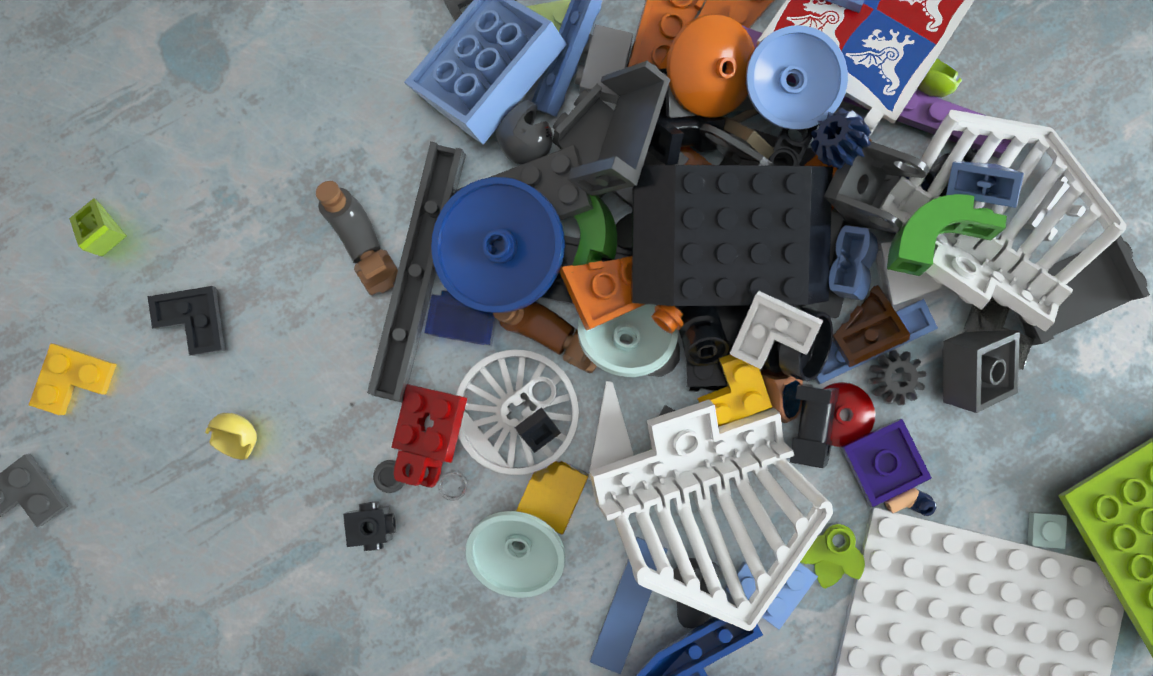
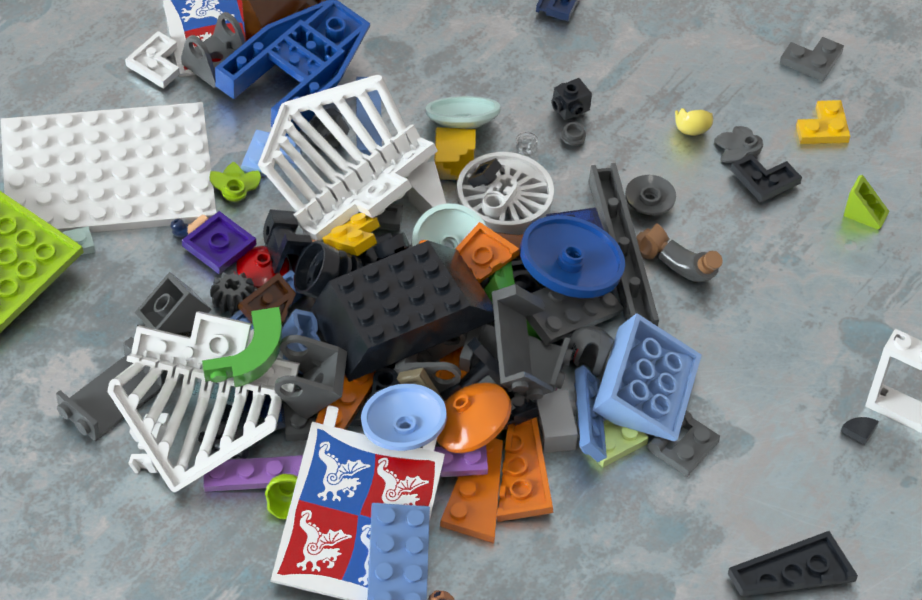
camera: 150 degrees right, 35 degrees down
red plate [391,384,467,488] -> none
white plate [730,291,823,369] -> none
dark blue gear [810,107,871,170] -> none
medium blue slope [946,161,1024,208] -> none
none -> dark grey dish [625,175,676,215]
none -> dark grey plate [714,126,763,163]

